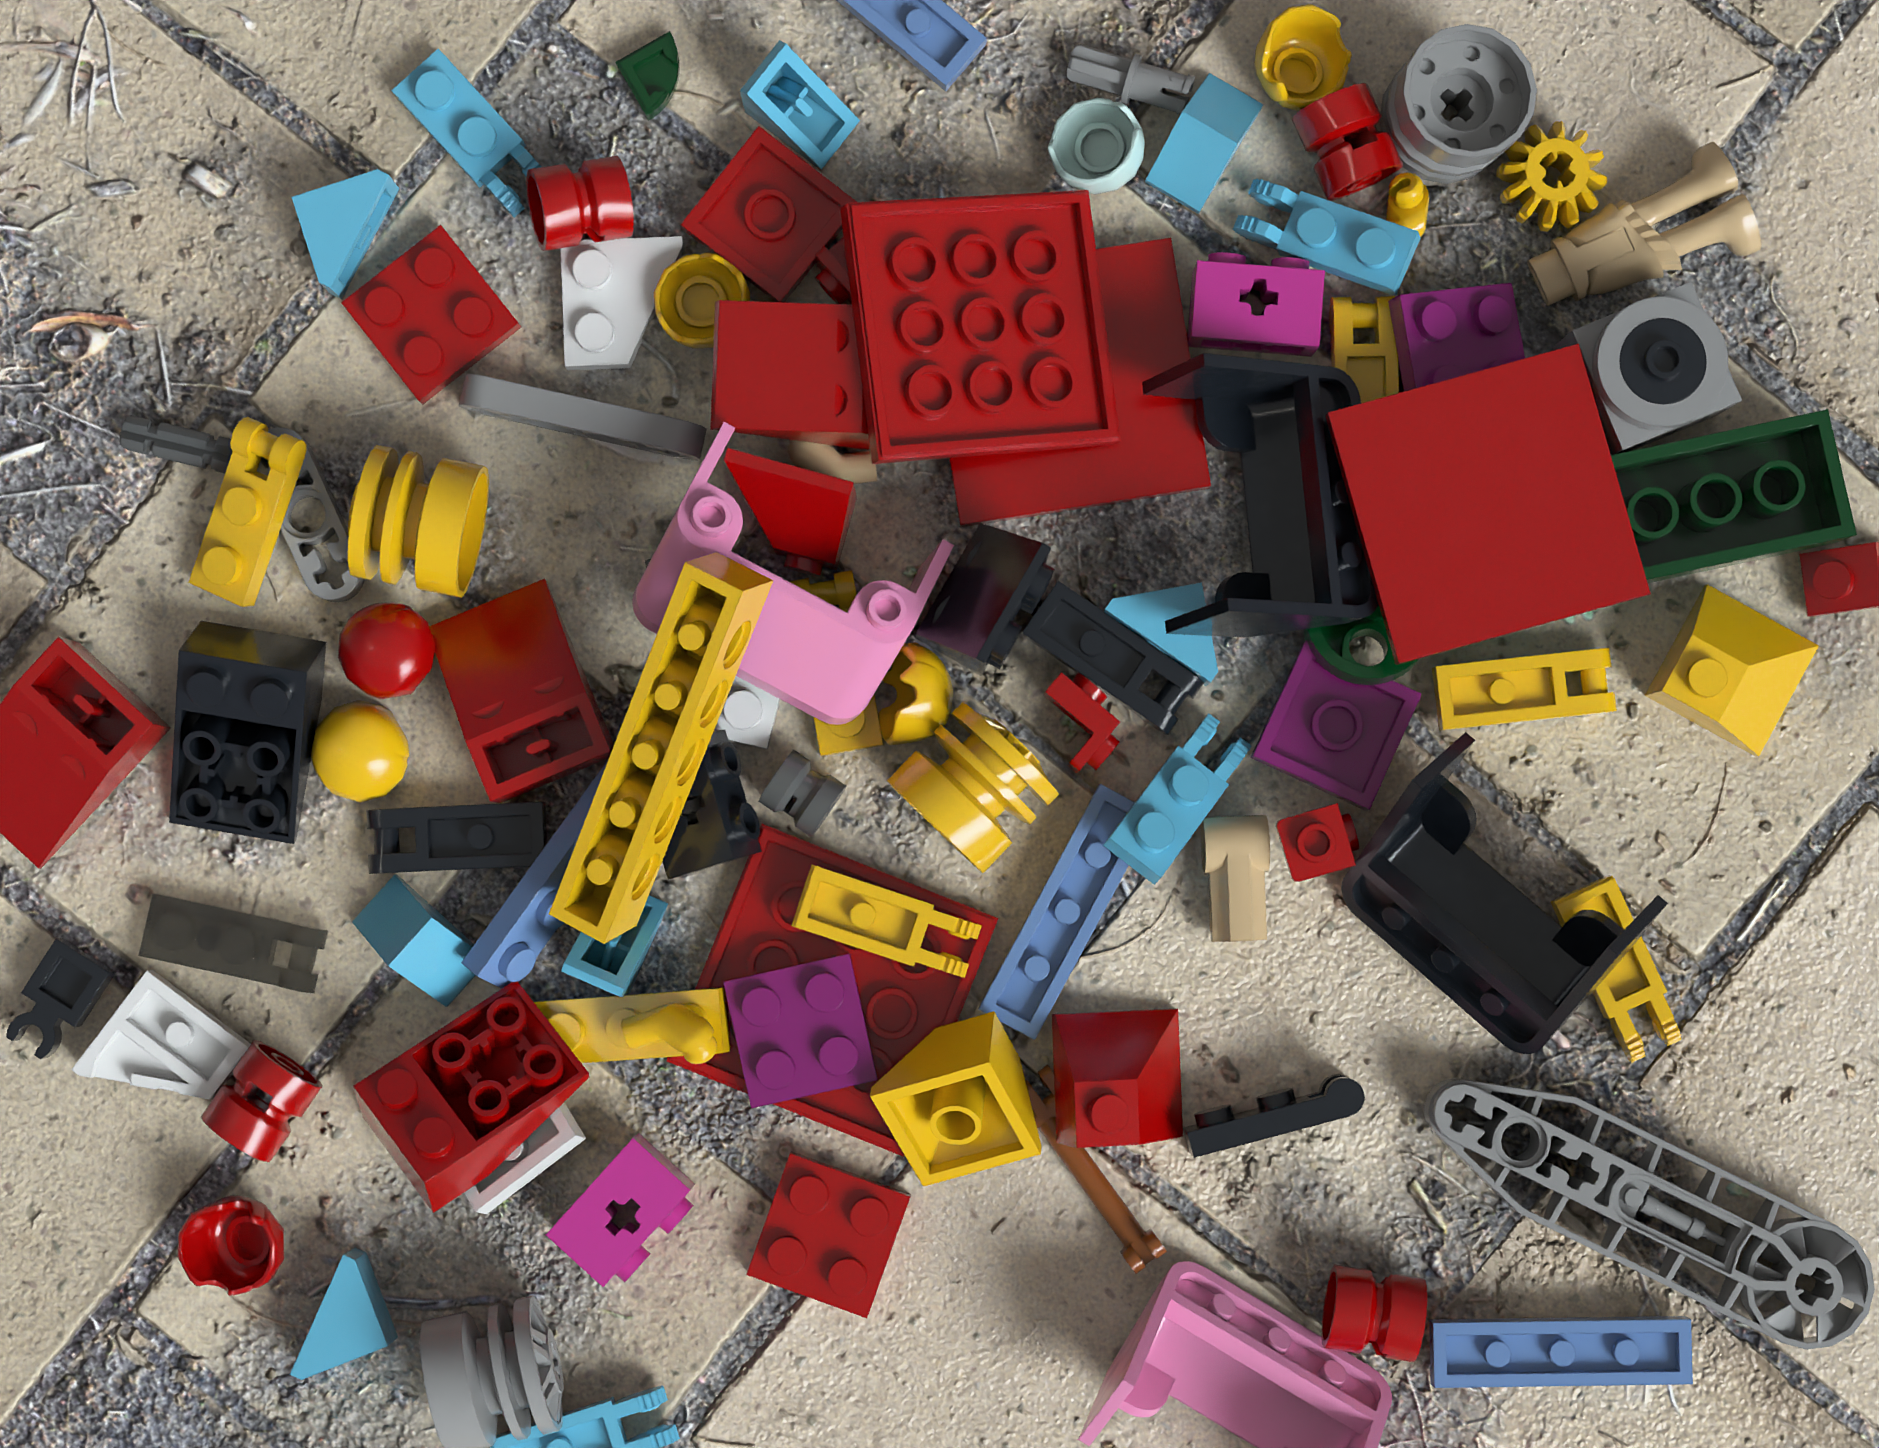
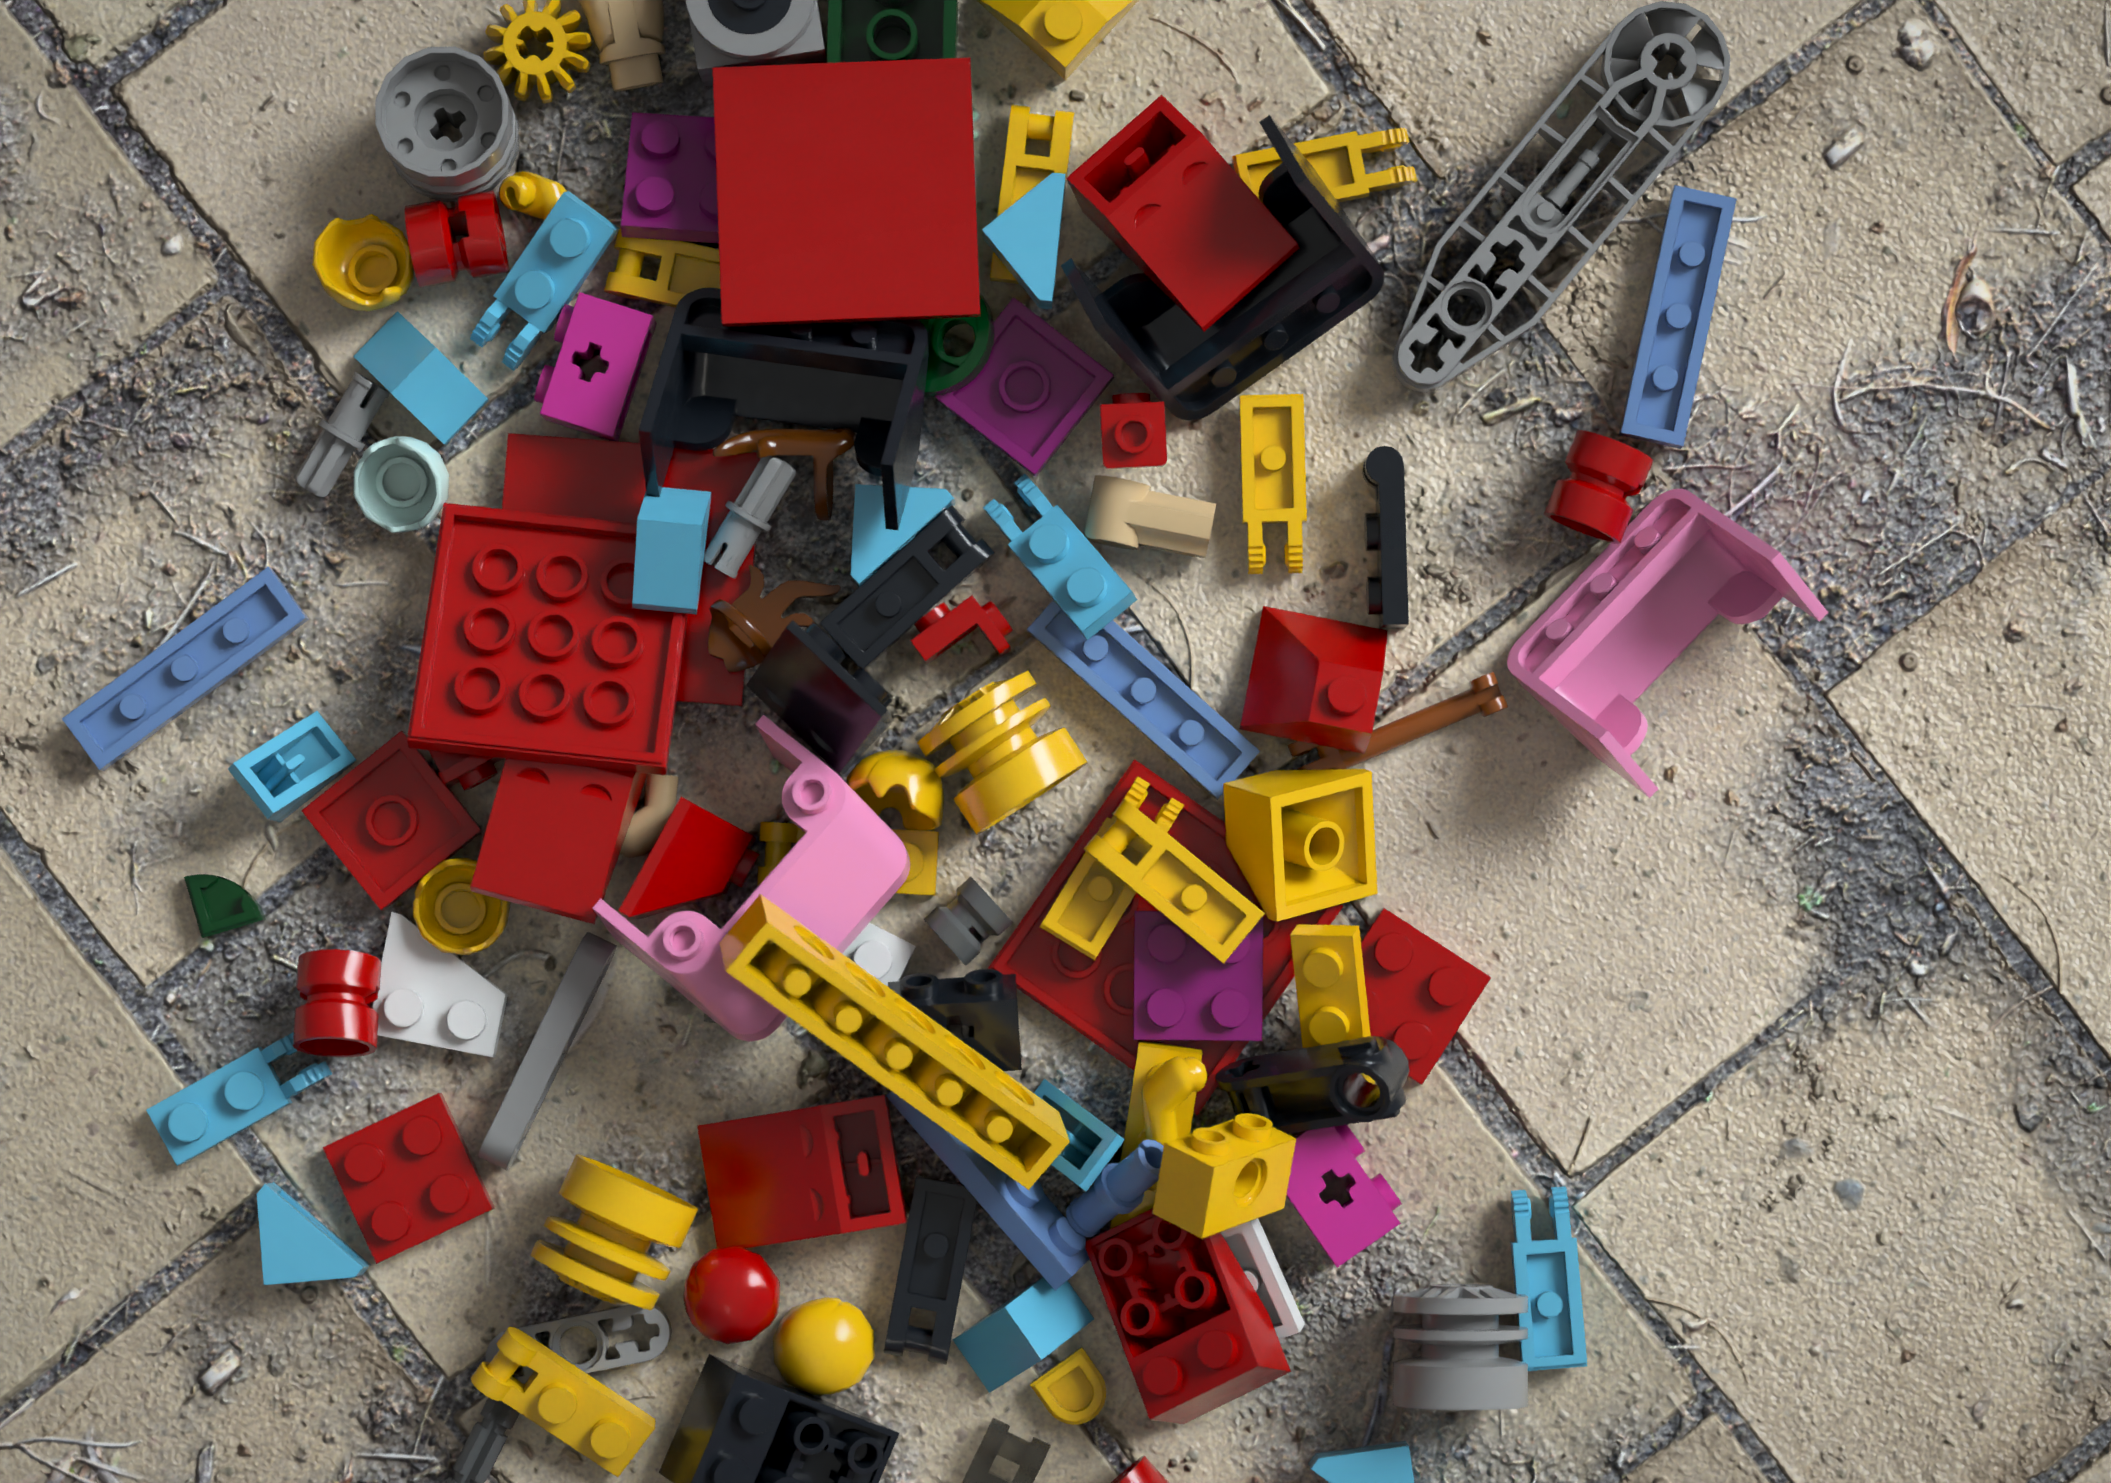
camera: 75 degrees left, 0 degrees up
none -> medium azure slope [632,487,711,614]
none -> light grey axle [703,456,796,579]
none -> reddish brown piece [708,565,841,672]
none -> reddish brown piece [713,428,856,520]
none -> medium azure slope [982,173,1066,309]
none -> yellow tile [1030,1347,1106,1425]
none -> red slope [1066,95,1299,332]
none -> medium blue pin [1066,1139,1164,1237]
none -> yellow plate [1084,799,1265,964]
none -> yellow brick [1152,1113,1297,1239]
none -> black piece [1215,1036,1409,1134]
none -> yellow hinge [1239,394,1307,574]
none -> yellow plate [1290,924,1375,1084]

